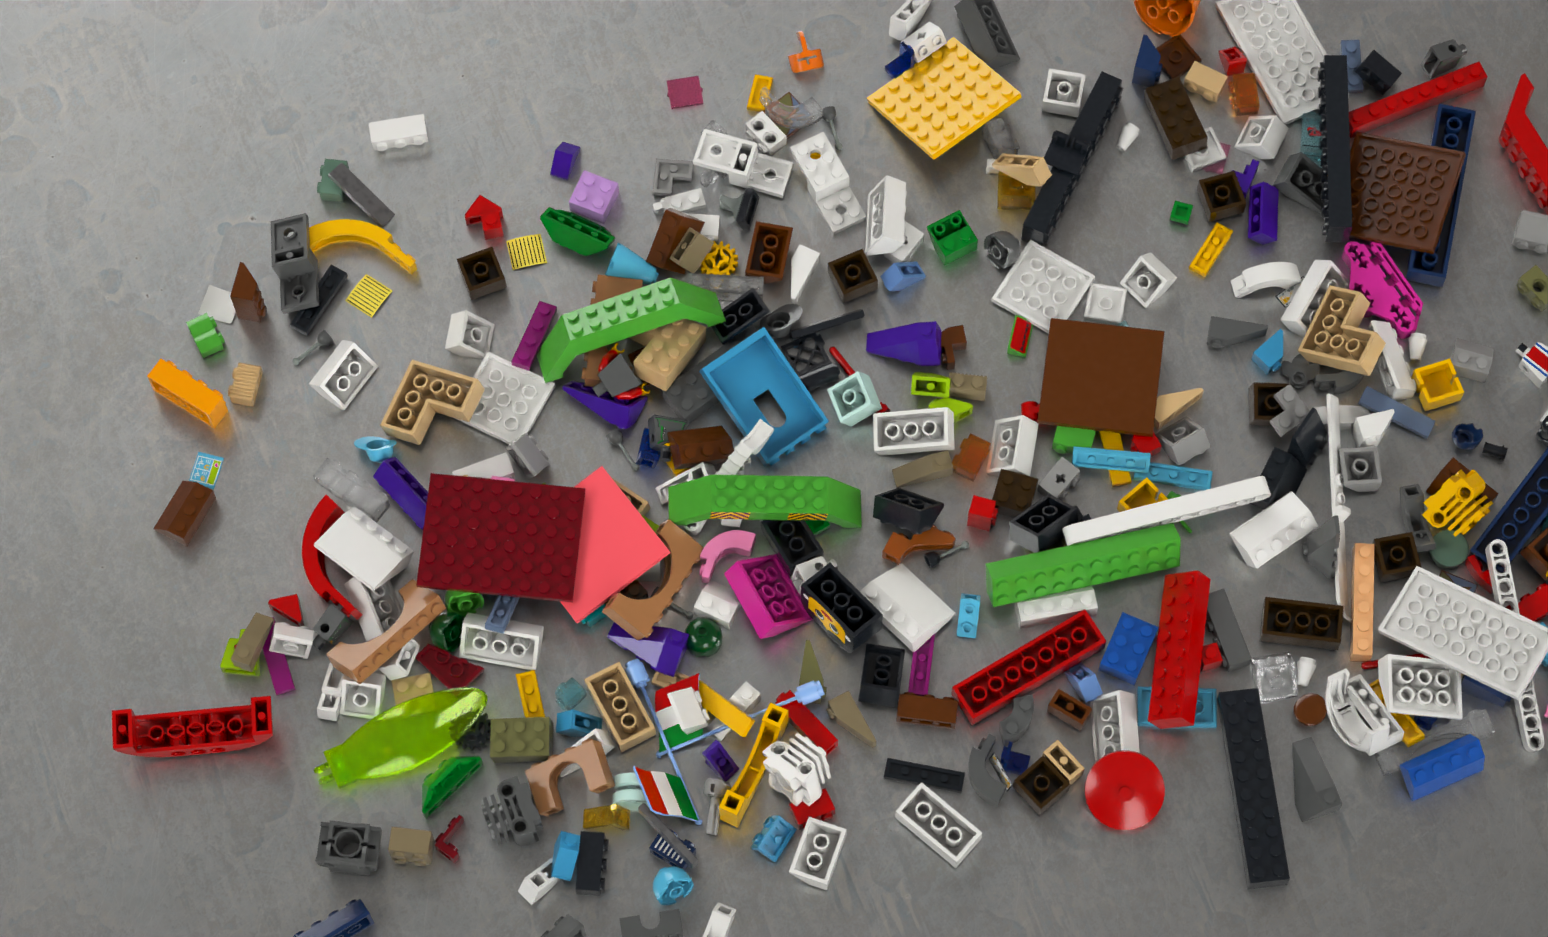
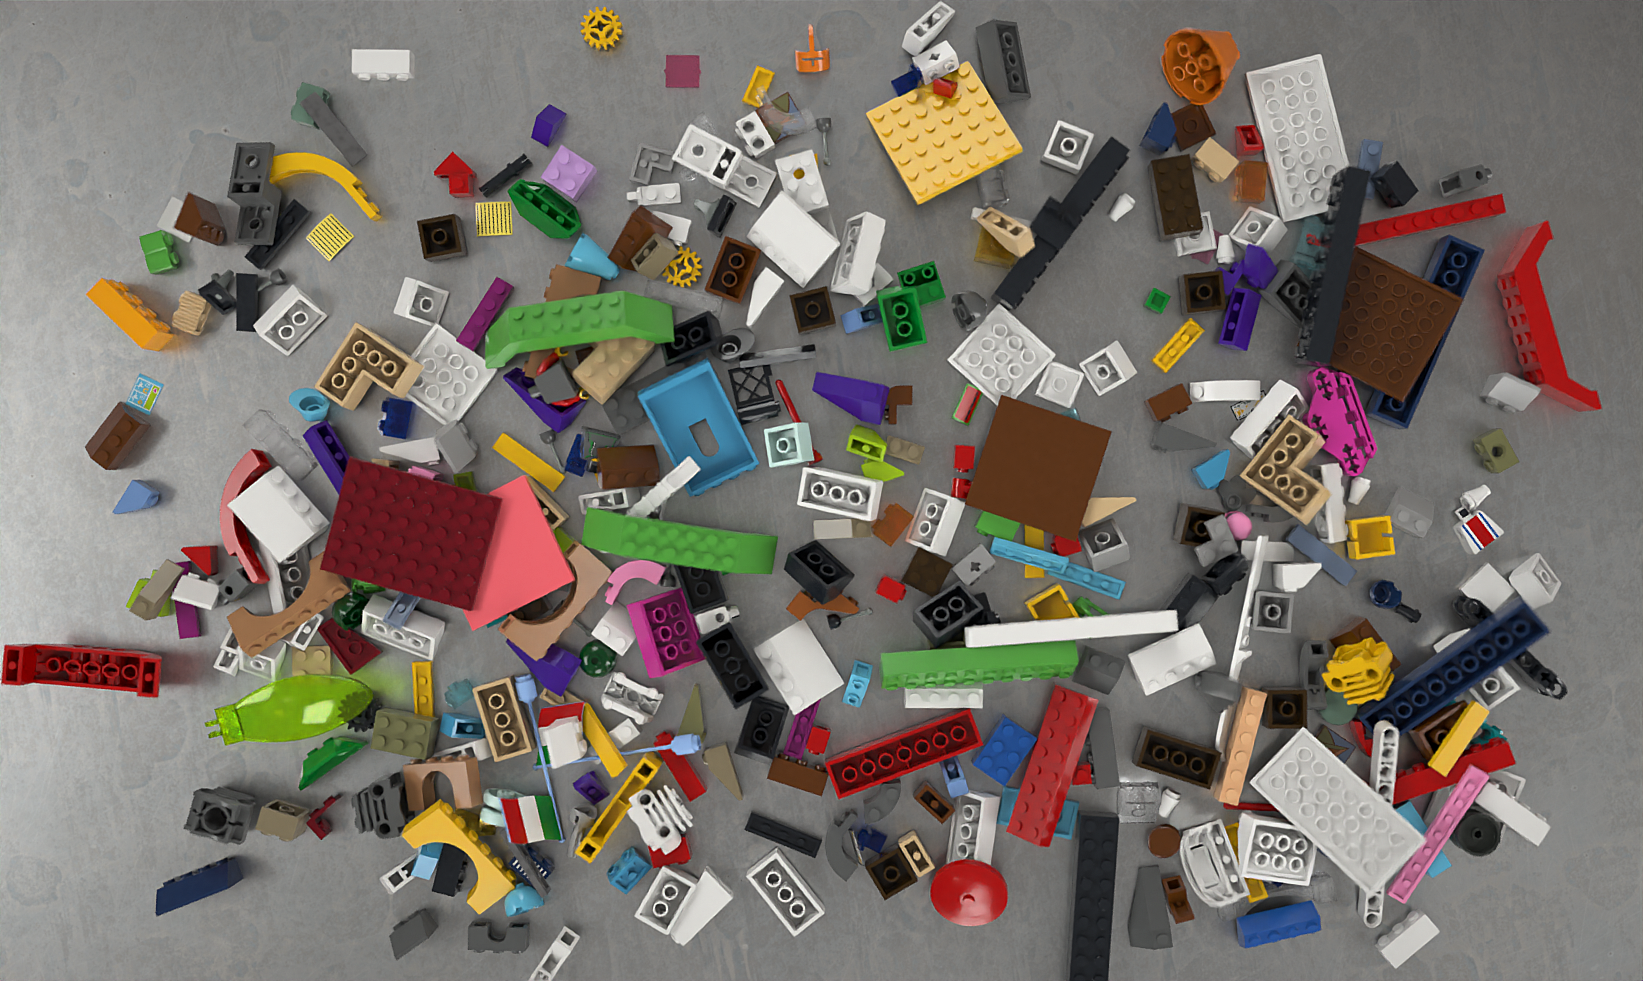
camera: 10 degrees right, 20 degrees up
none -> medium blue slope [113,480,160,514]
none -> black piece [198,270,236,315]
none -> black tile [236,273,258,332]
none -> clear blue bracket [377,397,413,440]
none -> yellow arch [402,799,516,915]
none -> black pin [479,153,532,198]
none -> yellow tile [492,432,566,492]
none -> yellow gear [580,7,623,50]
none -> white piece [601,671,664,725]
none -> dark grey hinge [660,563,676,587]
none -> white slope [670,866,734,946]
none -> white slope [746,191,840,288]
none -> red brick [806,724,831,755]
none -> green slope [876,286,927,351]
none -> red slope [933,78,958,99]
none -> red brick [953,445,975,473]
none -> dark grey slope [1072,646,1125,695]
none -> reddish brown brick [1144,383,1192,423]
none -> reddish brown brick [1161,875,1195,924]
none -> white cone [1216,235,1236,265]
none -> bright pink helmet [1225,510,1252,541]
none -> dark purple slope [1243,244,1279,289]
none -> white cone [1460,485,1491,510]

